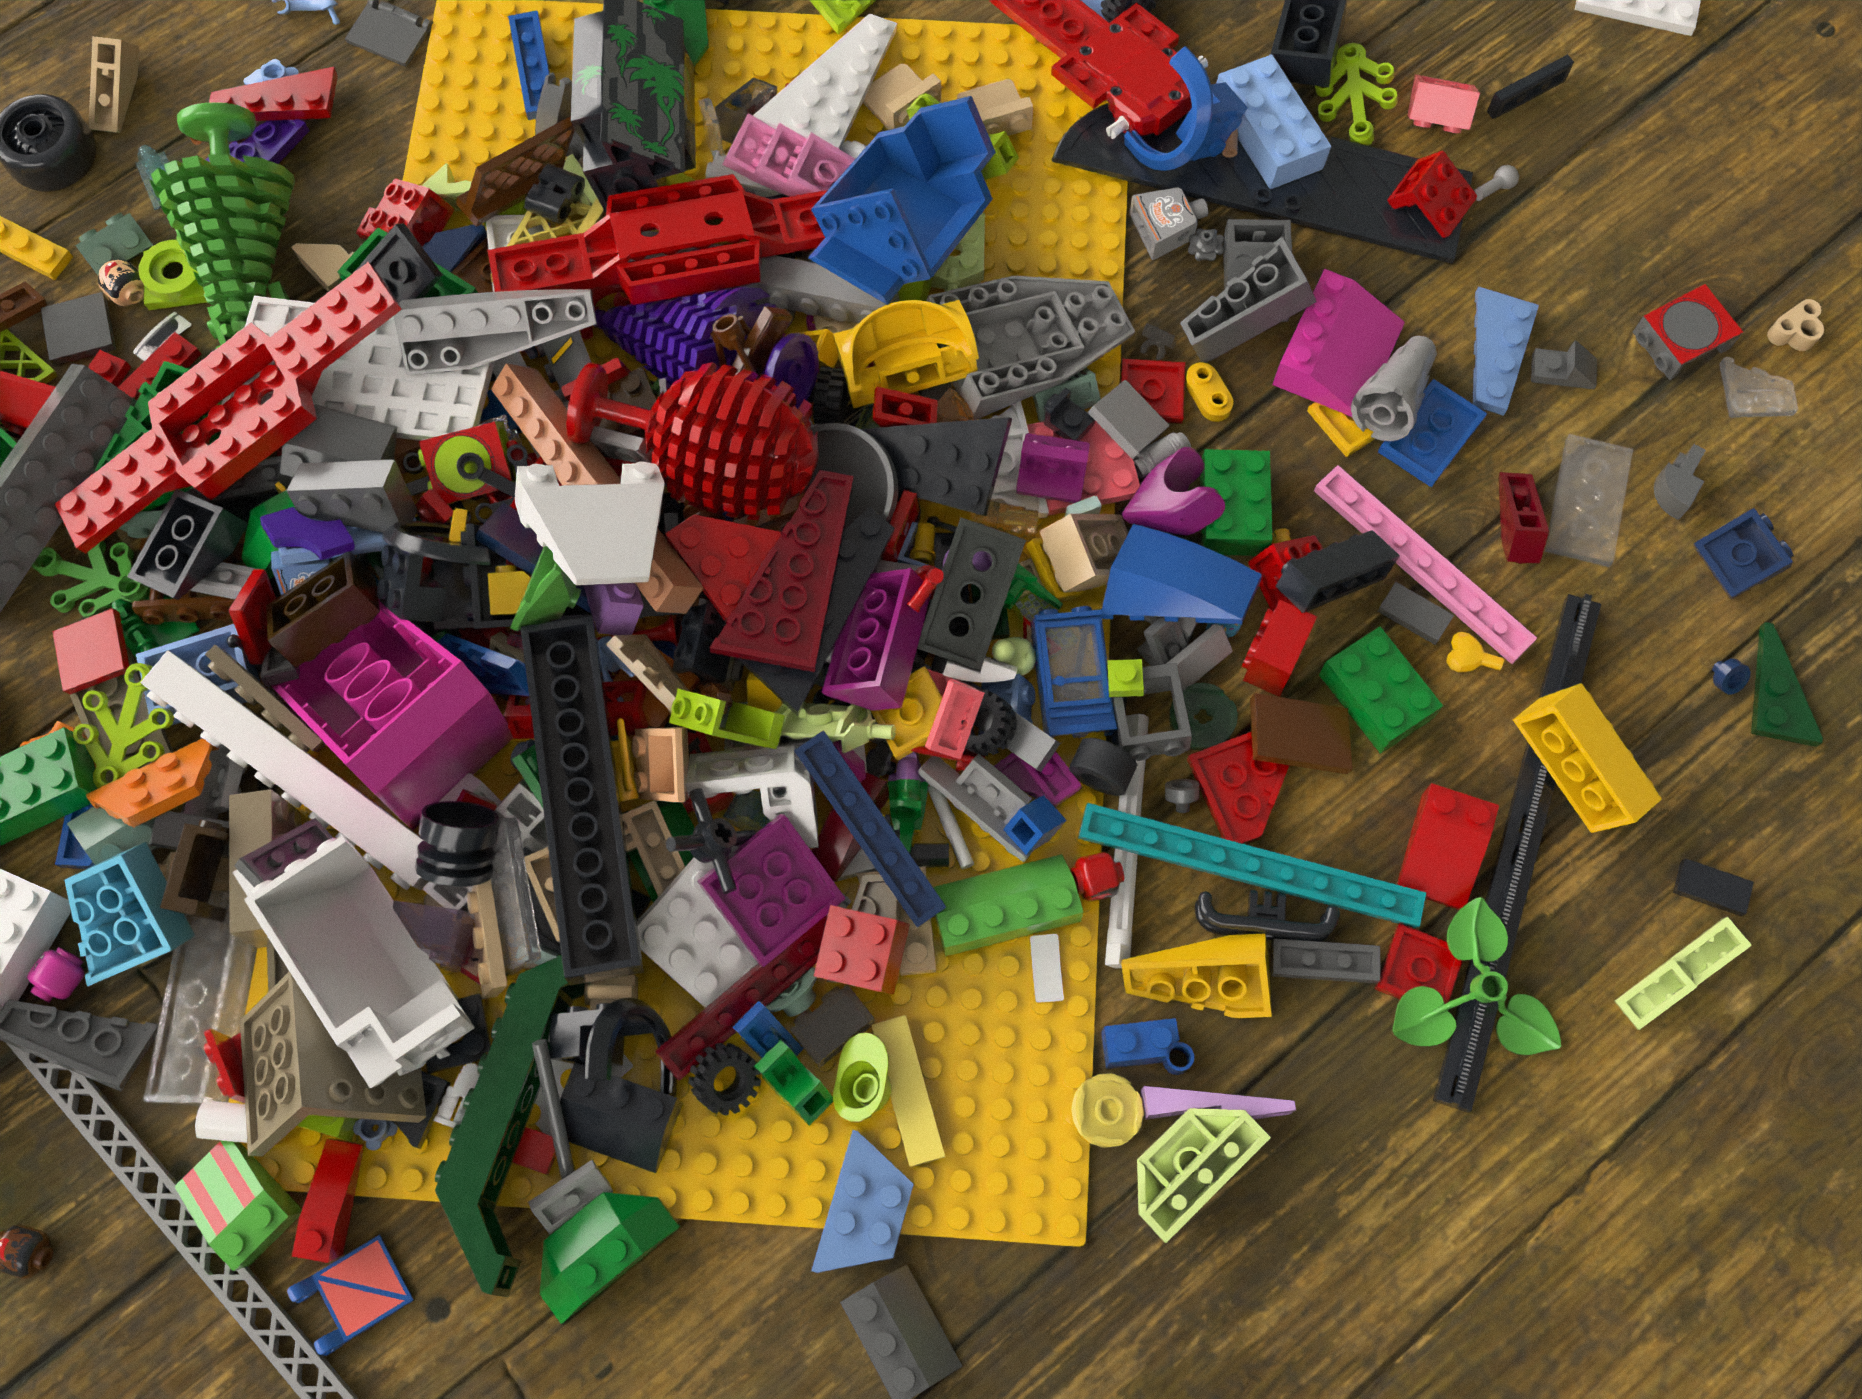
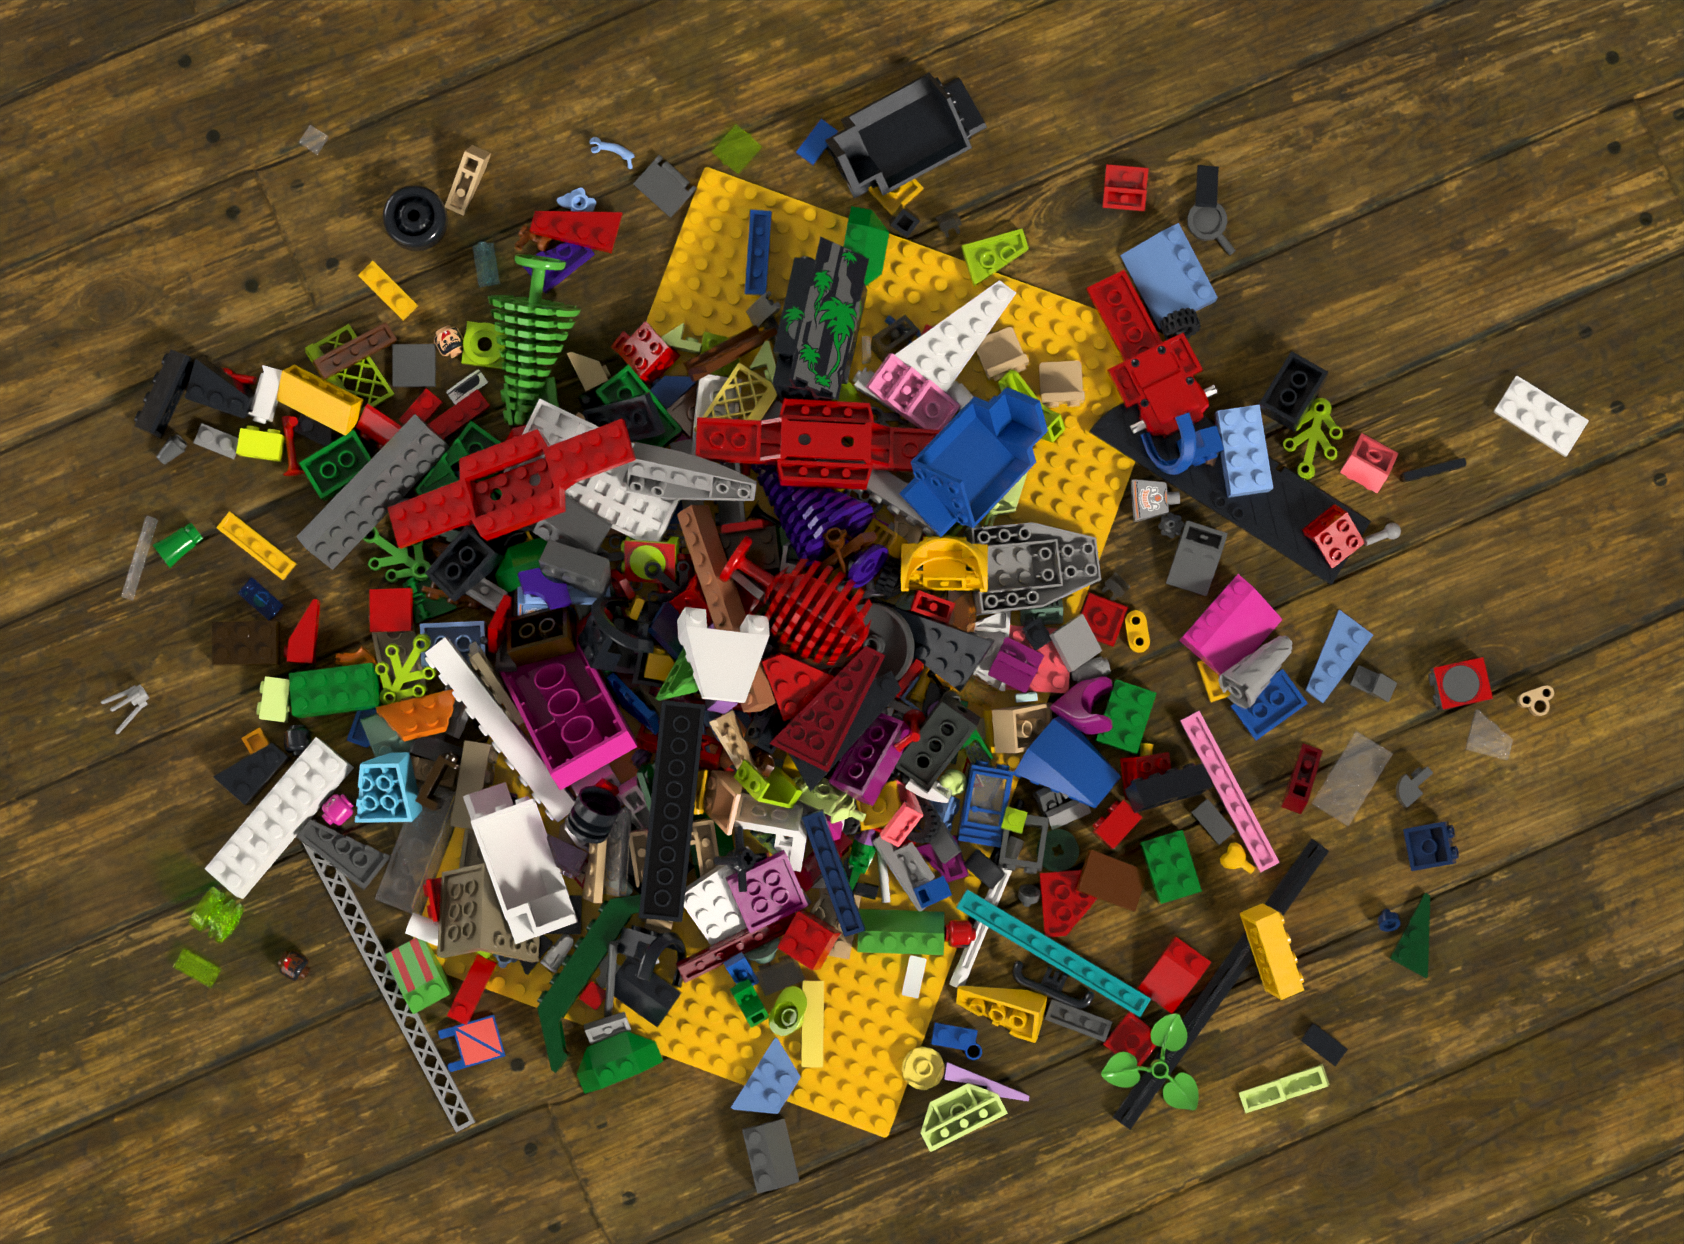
camera: 15 degrees right, 15 degrees up
sand green bracket [75,213,153,275] -> none
dark grey tile [234,818,333,887] -> none
black piece [525,164,585,224] -> none
black tyre [689,1043,761,1115] -> none
dark grey wedge [1180,236,1317,363] -> none

